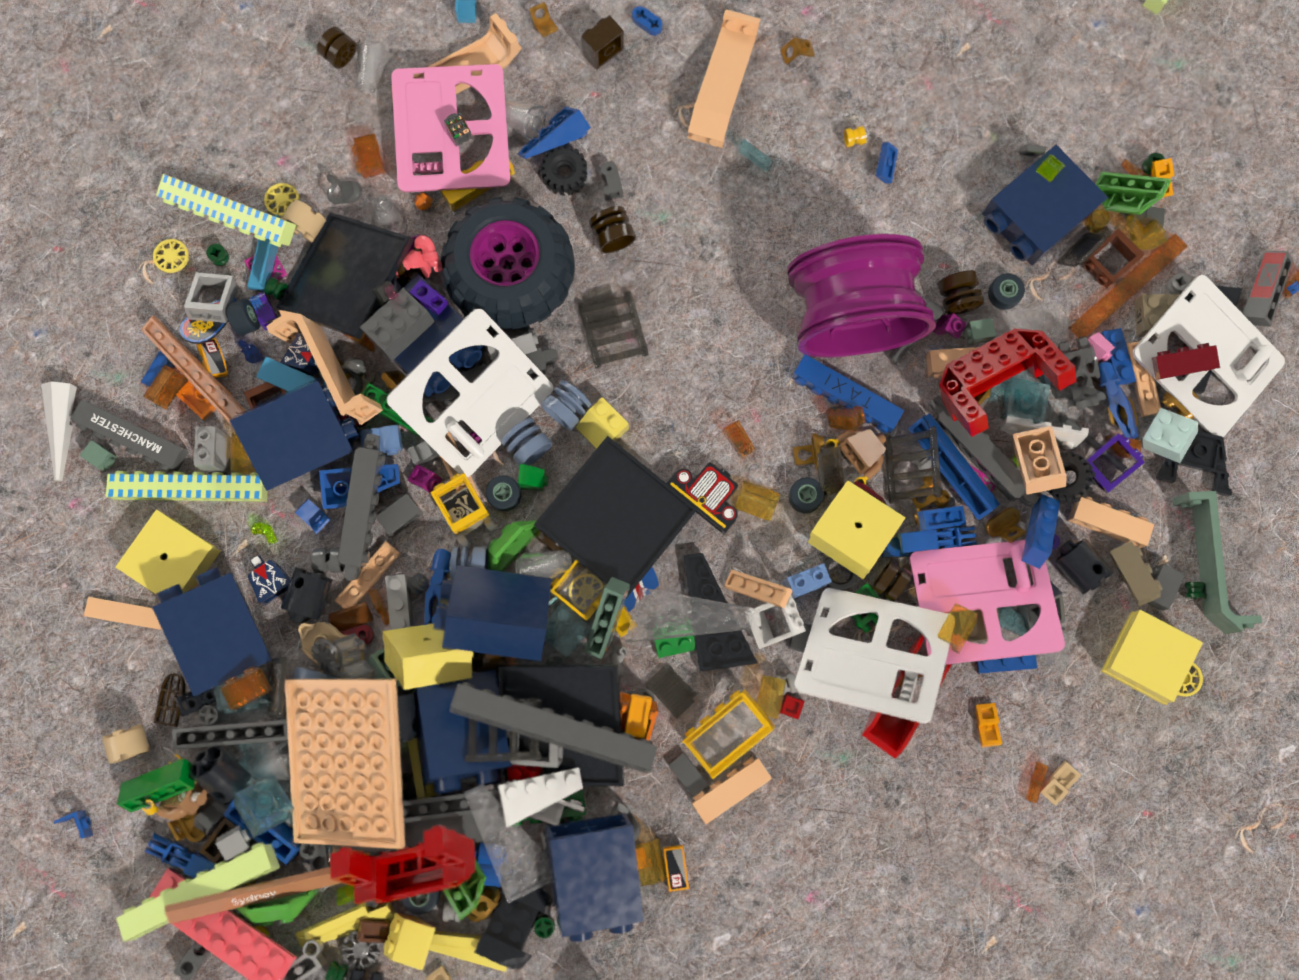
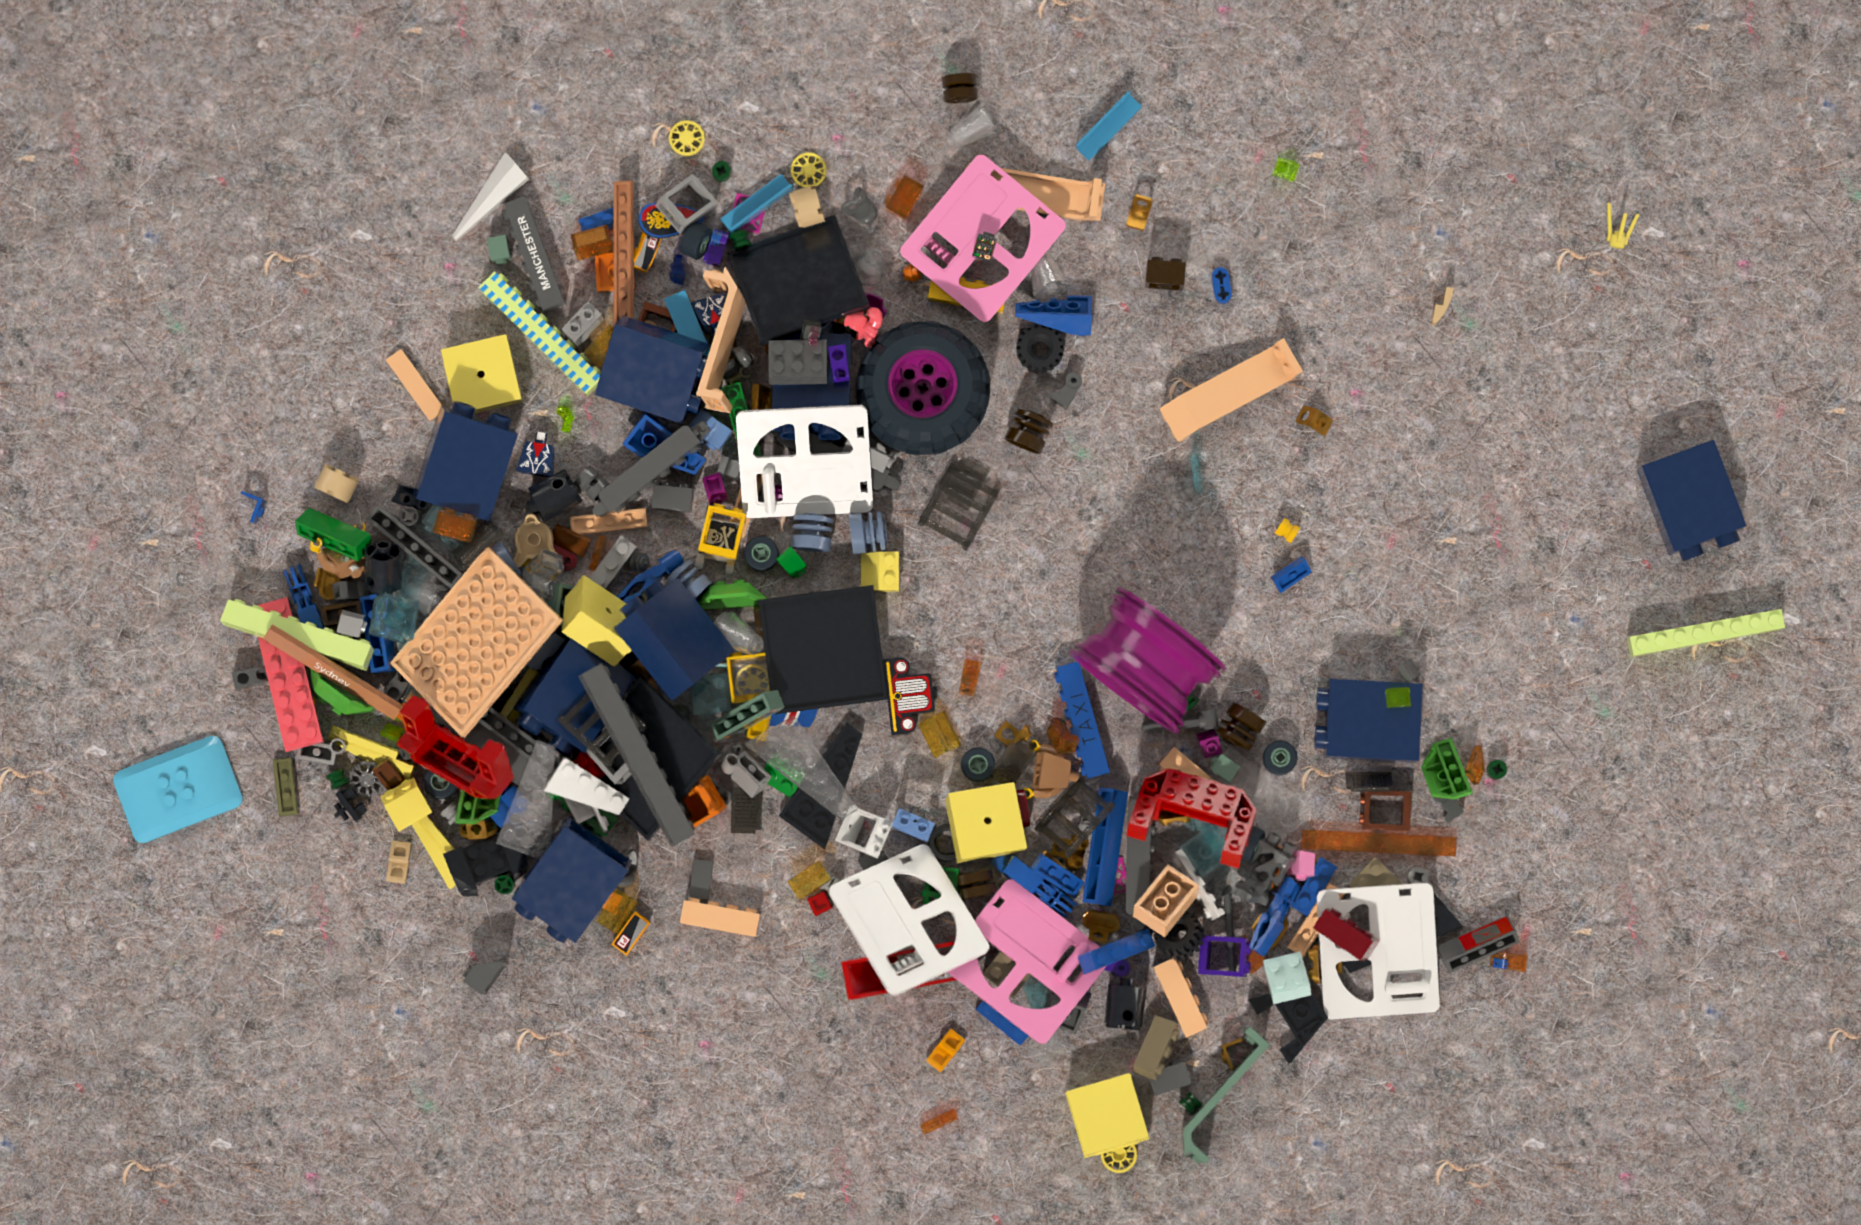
camera: 55 degrees right, 5 degrees up
dark brown window [154,673,186,727] -> none
yellowish green brick [156,174,296,247] -> none
blue bracket [295,499,330,534] -> none
dark grey bush [300,843,321,859] -> none
flat silver wheel [311,639,342,675] -> none
light orange tile [625,694,652,738] -> none
window [682,689,775,779] -> none
light nougat tile [724,569,793,609] -> none
clear yellow panel [937,604,977,654] -> none
tan slope [1040,760,1082,806] -> none
clear yellow wheel [1086,209,1110,233] -> none
clear yellow brick [1125,214,1168,250] -> none
light orange slope [1151,158,1175,198] -> none
none -> light grey hinge [720,750,771,798]
none -> pearl gold bracket [1220,1038,1243,1070]

